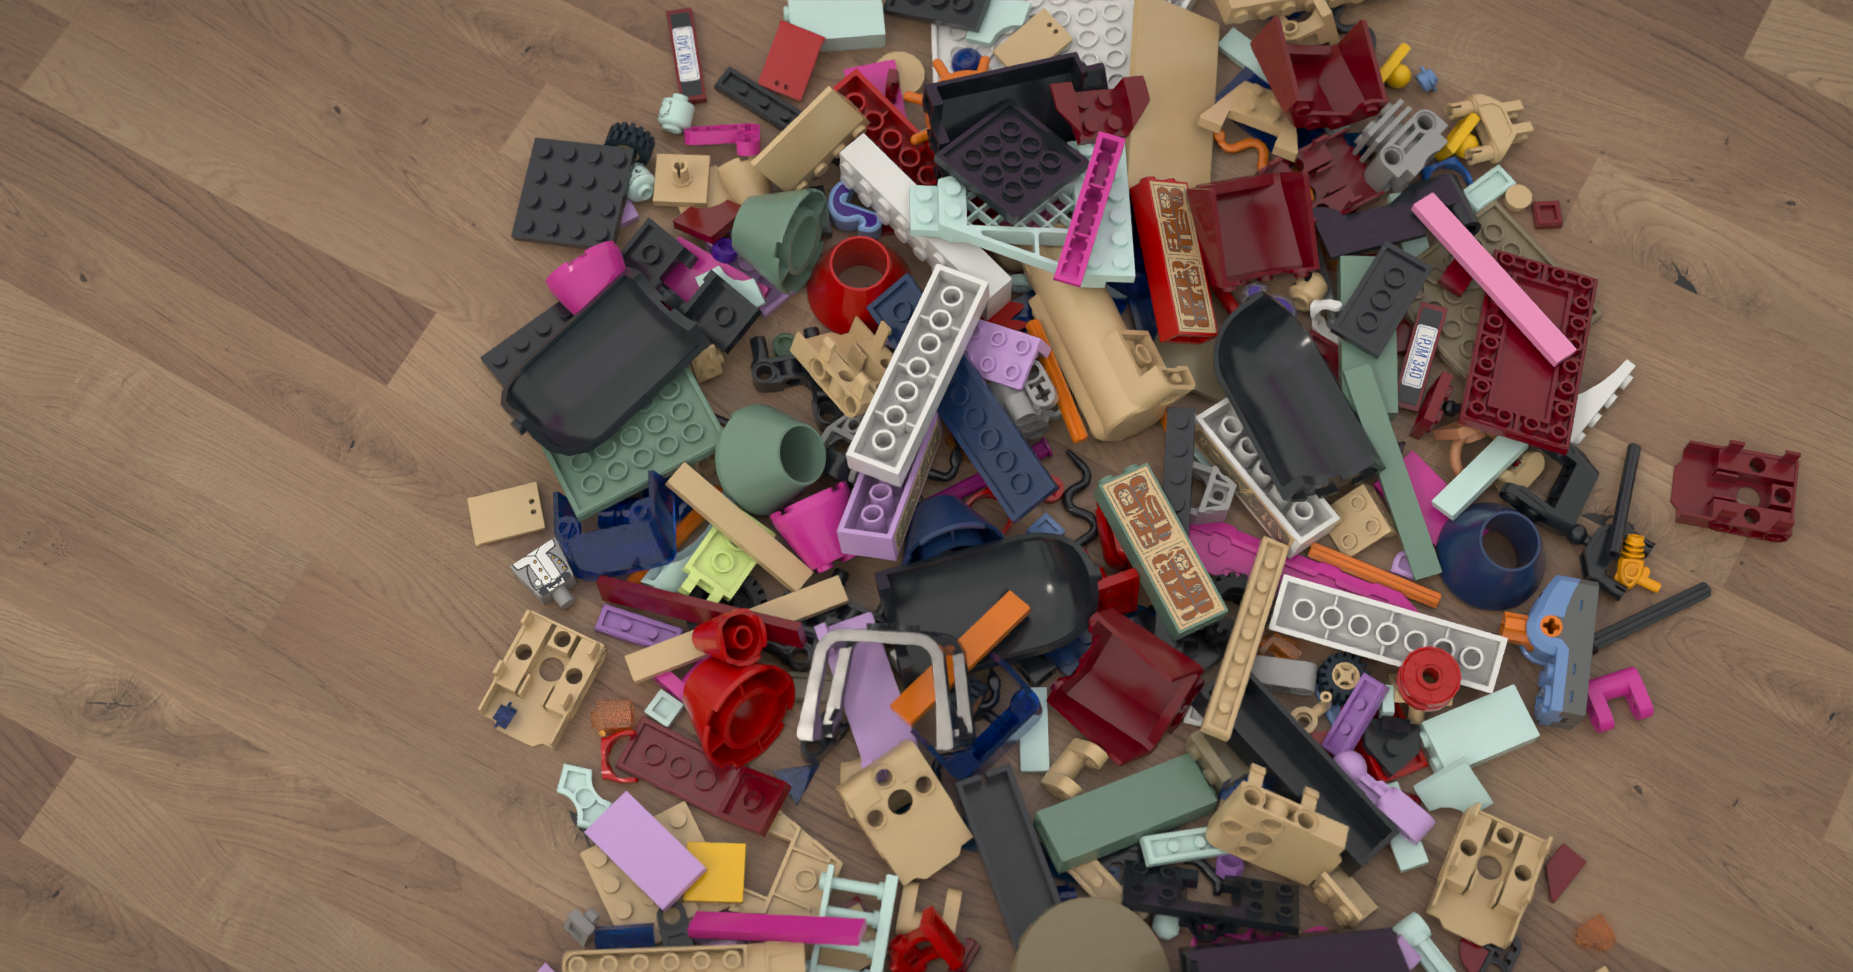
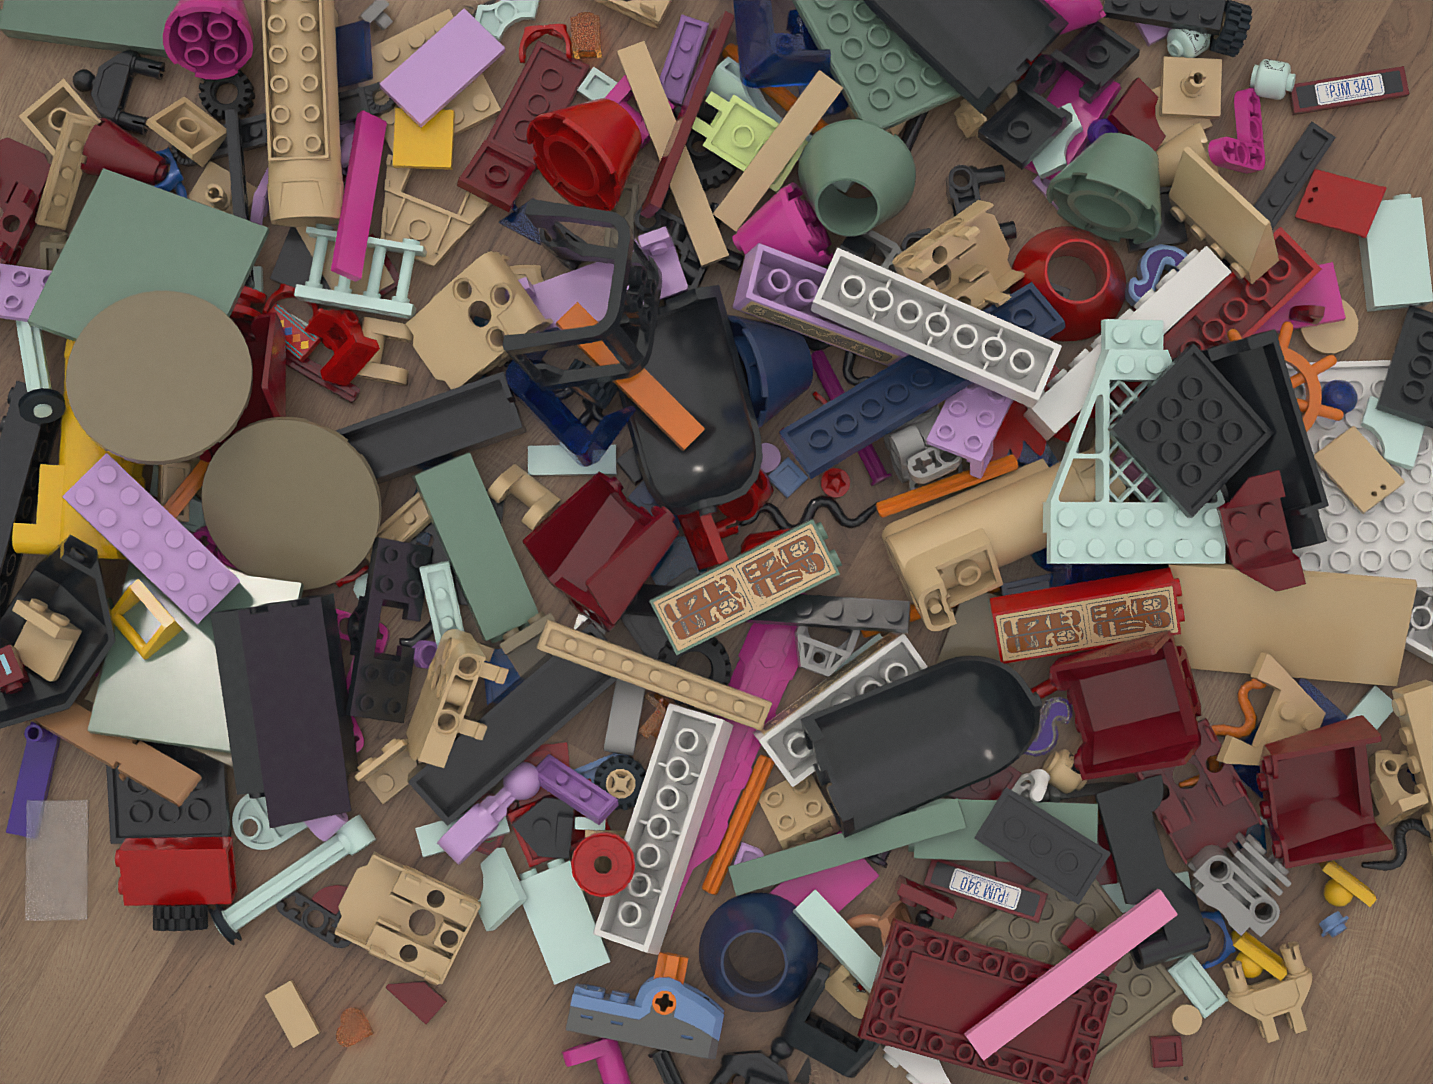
camera: 95 degrees right, 15 degrees up
red cone [692,608,767,667] -> none
clear green tile [772,333,795,357] -> none
dark pink slope [1053,131,1126,288] -> none
clear blue plate [1056,881,1077,902] -> none
tan plate [1291,691,1332,735] -> none

